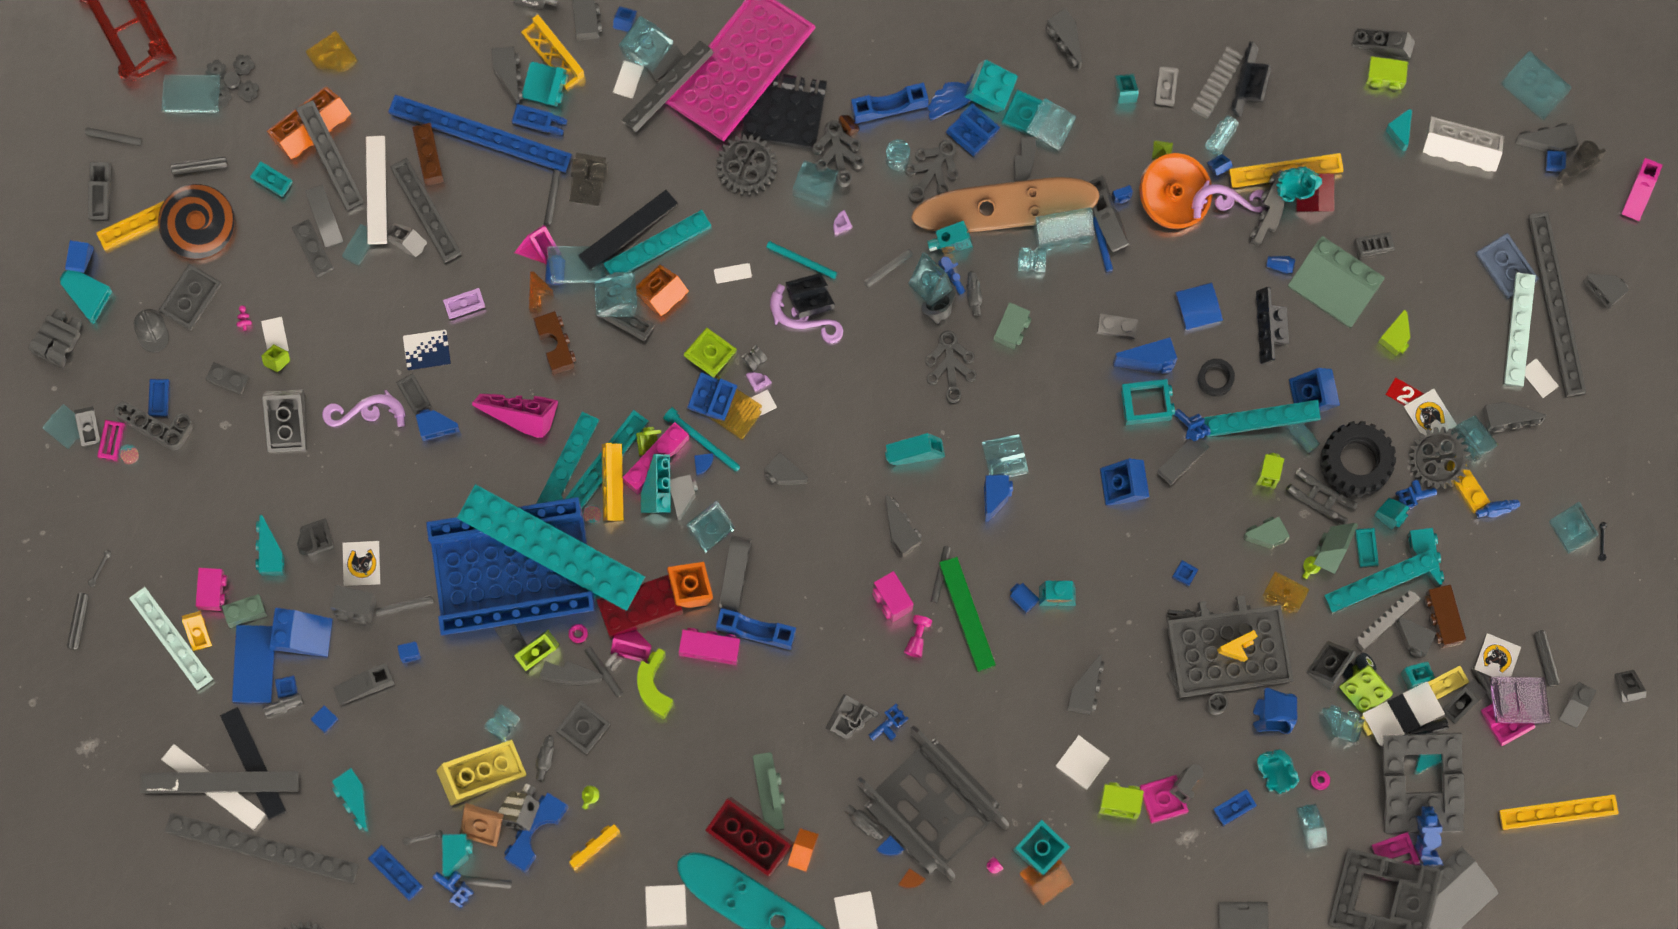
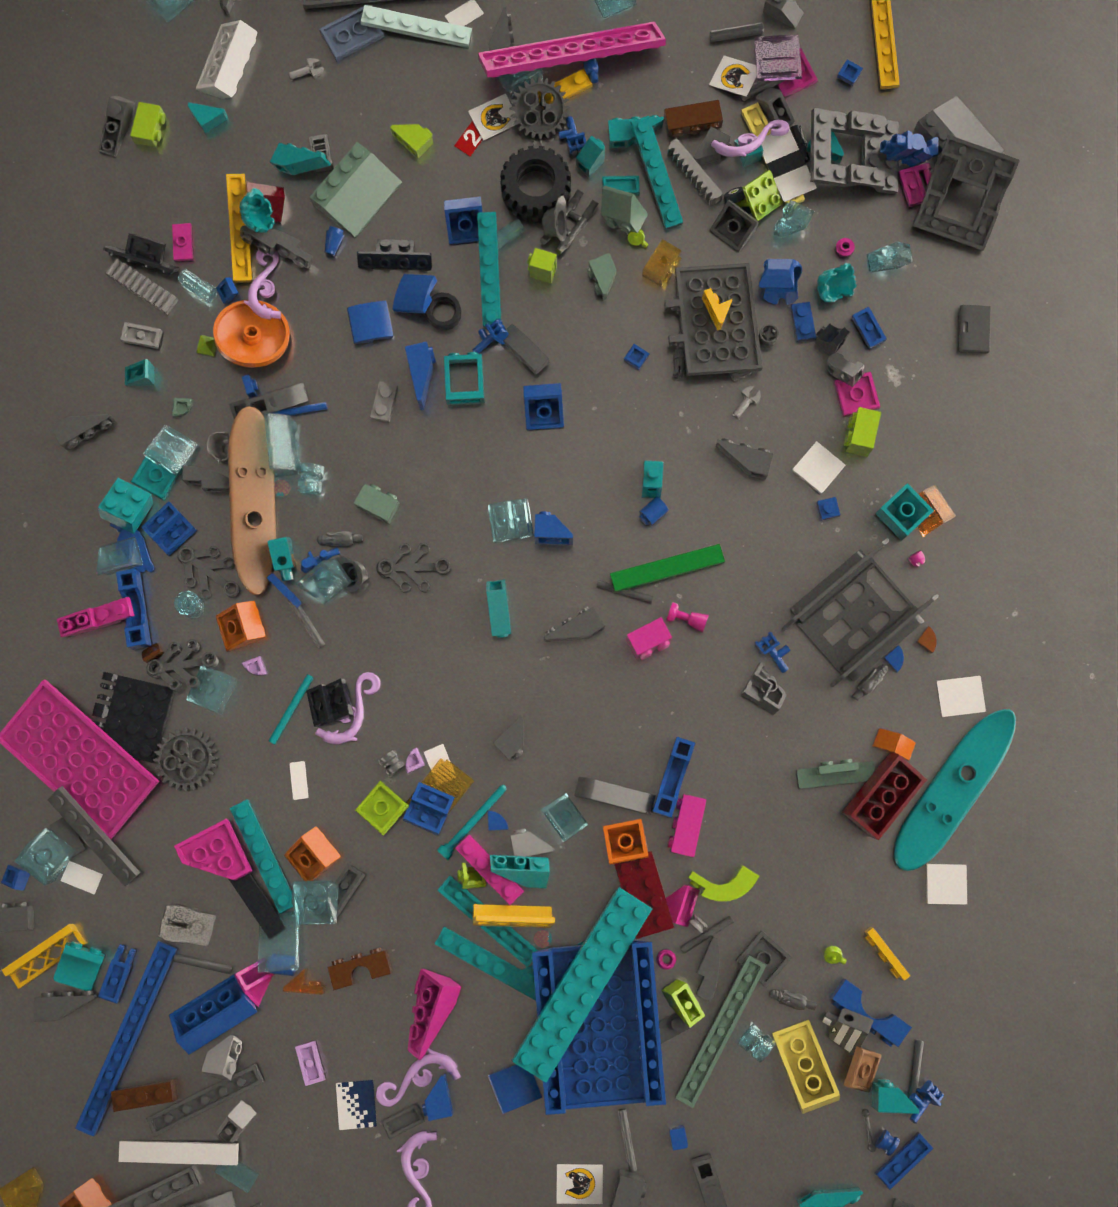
camera: 80 degrees left, 5 degrees up
none -> dark pink slope [57,597,134,637]
none -> clear light blue slope [96,536,143,575]
none -> blue slope [169,973,257,1055]
none -> dark pink plate [172,223,193,262]
none -> sand green tile [172,398,194,417]
none -> dark pink plate [174,818,253,881]
none -> light grey slope [201,1035,242,1081]
none -> light grey hair [206,431,230,461]
none -> orange slope [216,601,266,652]
none -> blue tile [267,573,302,608]
none -> teal slope [270,143,331,175]
none -> clear light blue tile [274,478,291,498]
none -> light grey bar [289,58,324,80]
none -> lavender plant [376,1048,461,1107]
none -> blue slope [393,274,437,314]
none -> dark pink plate [478,21,666,78]
none -> blue slope [488,1064,542,1114]
none -> dark grey piece [543,196,567,242]
none -> sand green plate [675,955,766,1108]
none -> lavender plant [711,120,790,157]
none -> light grey bar [733,386,761,418]
none -> blue plate [791,302,816,342]
none -> black arch [815,324,850,355]
none -> blue plate [816,497,841,521]
none -> blue plate [837,59,863,86]
none -> blue wheel [875,1130,900,1156]

